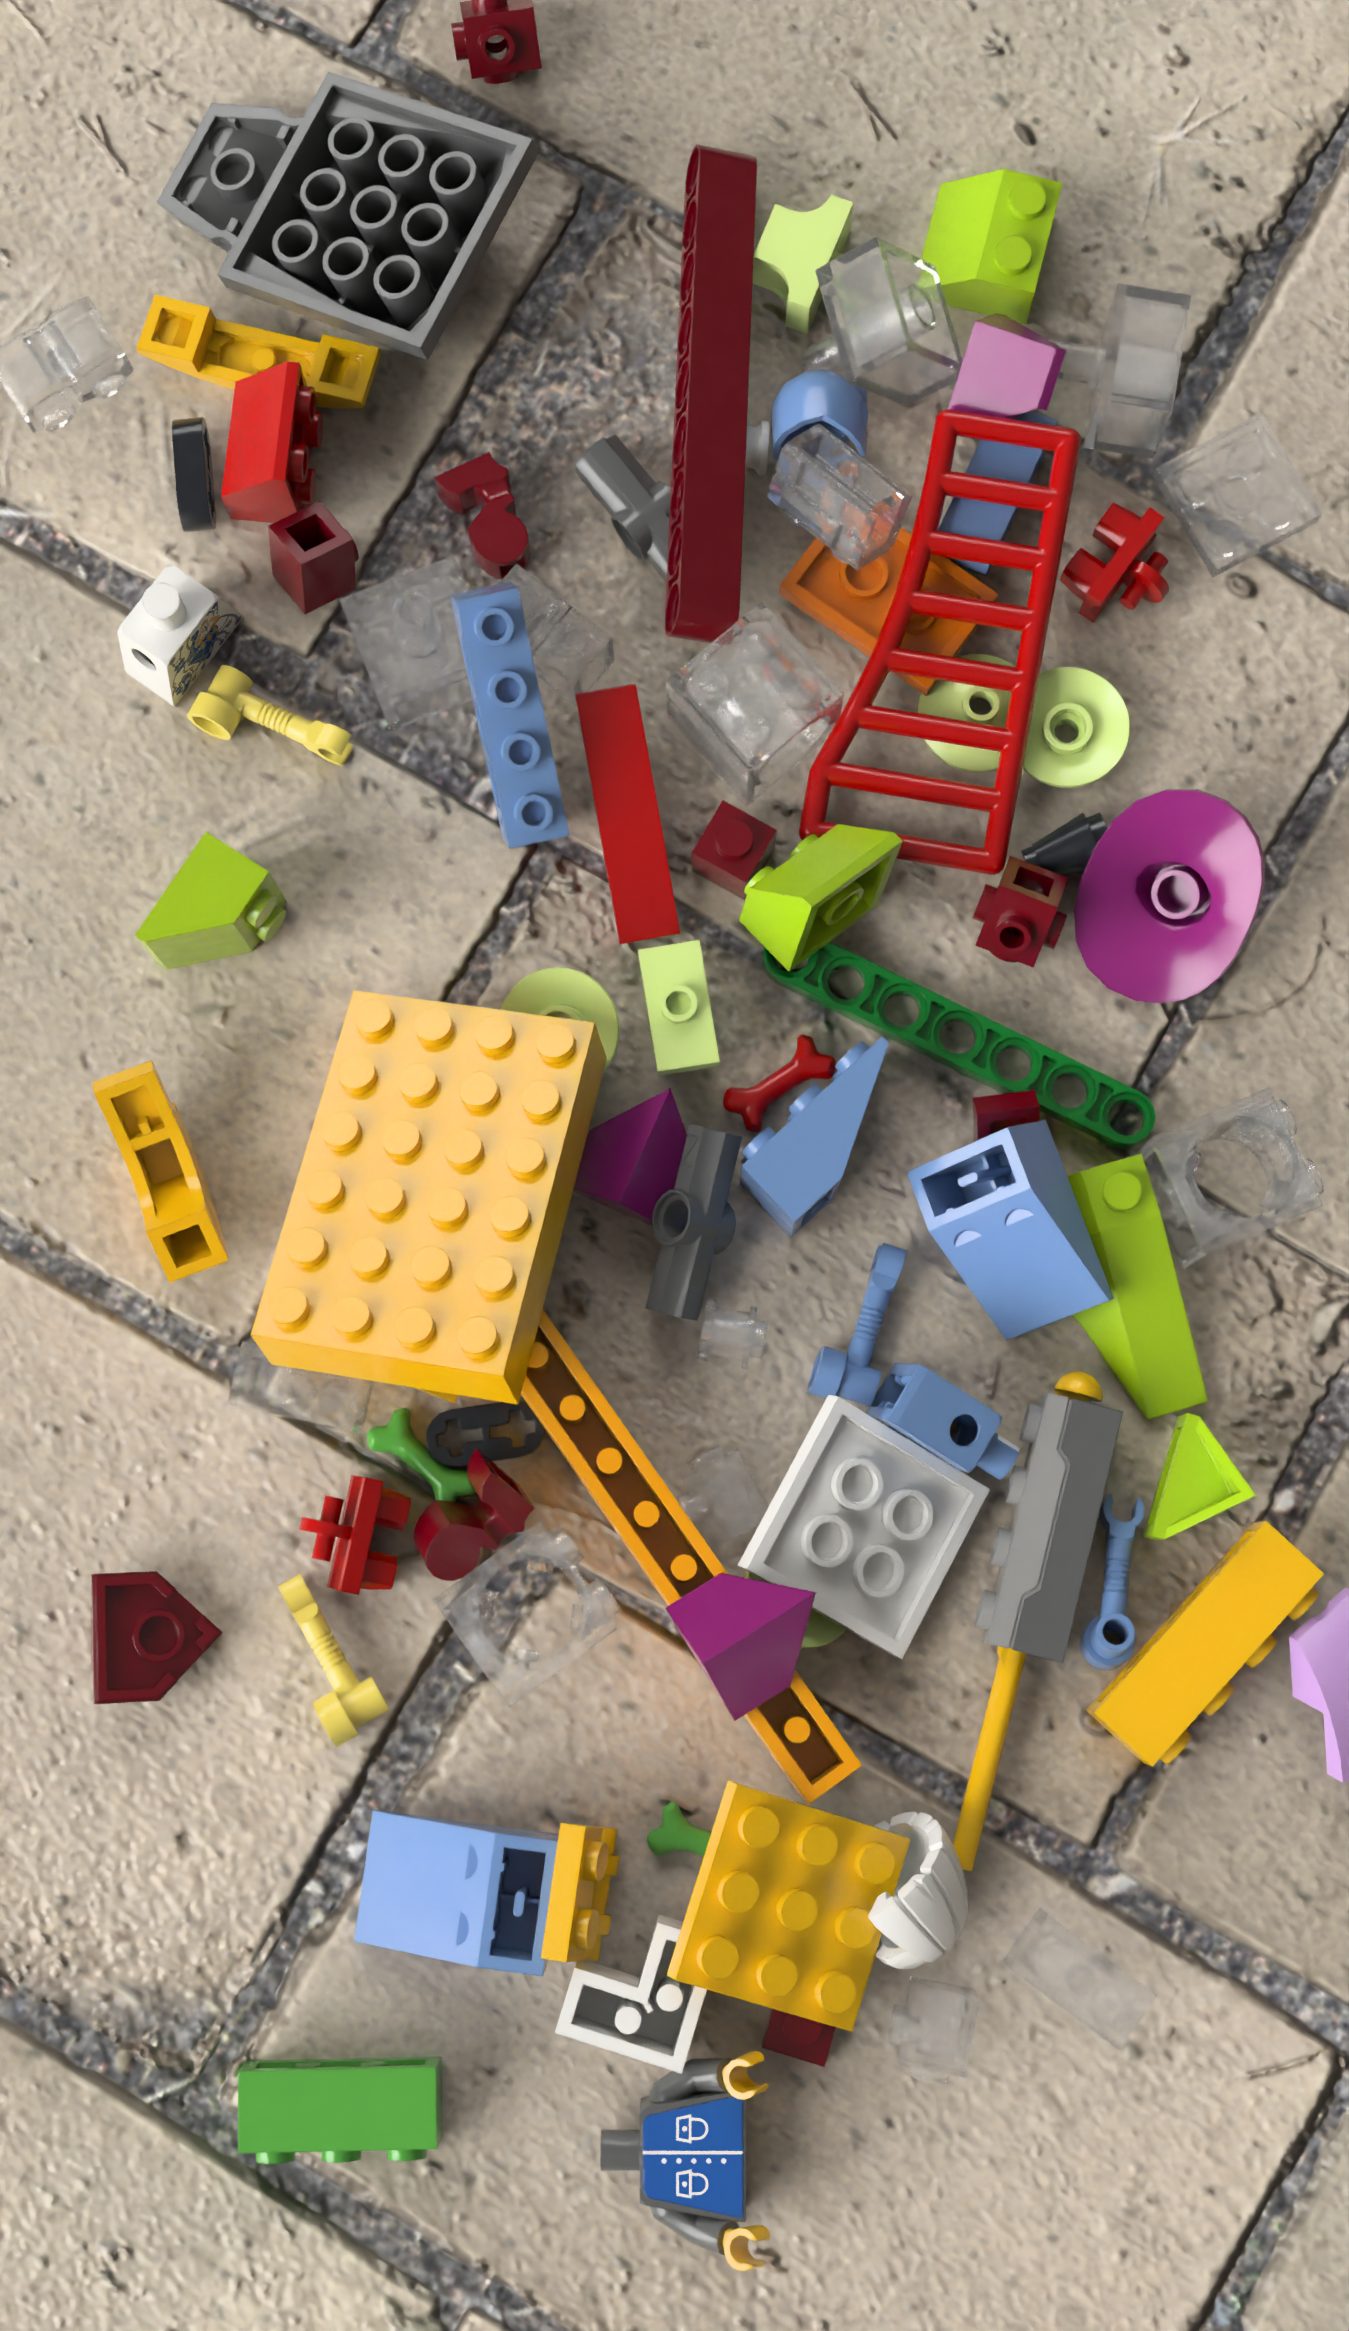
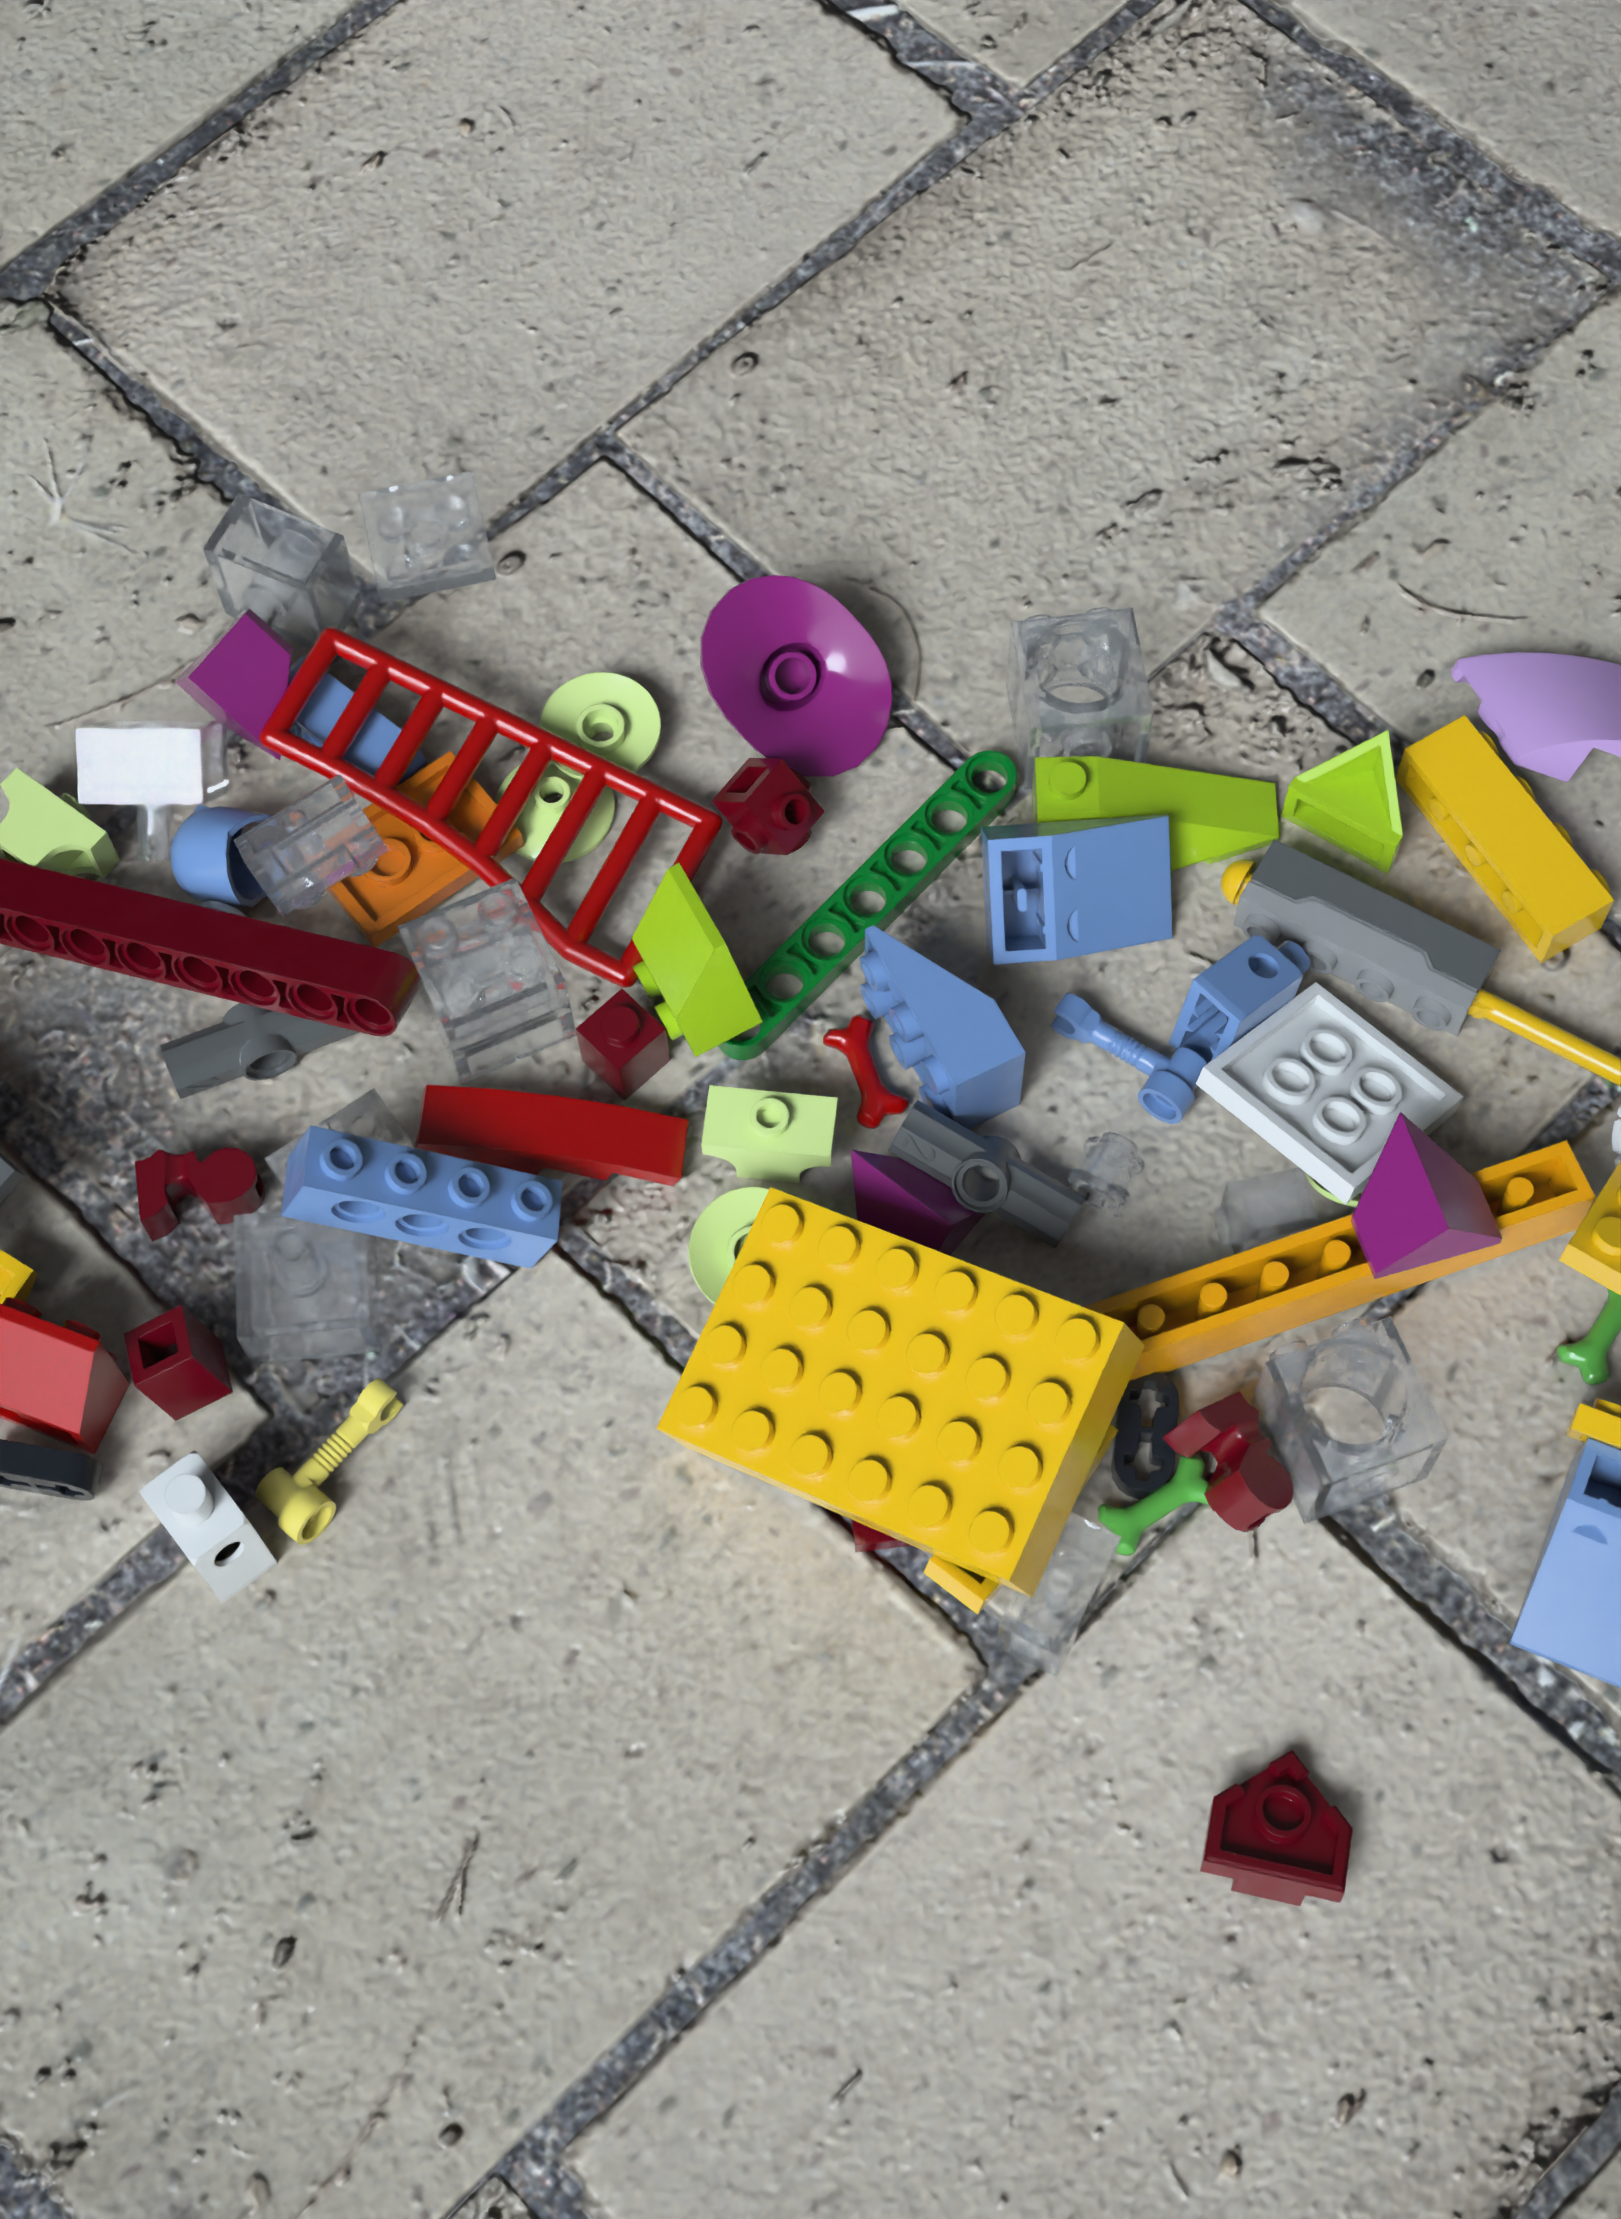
camera: 75 degrees left, 15 degrees down
yellow arch [93,1060,229,1283] -> none
lime slope [134,832,287,969] -> none
light yellow brick [277,1574,390,1748] -> none
red hips [299,1475,411,1595] -> none
lime slope [911,169,1063,325] -> none
dark red plate [973,1090,1040,1142] -> none
black cone [1021,812,1107,877] -> none
red hips [1060,503,1169,623] -> none
medium blue brick [1080,1493,1145,1670] -> none

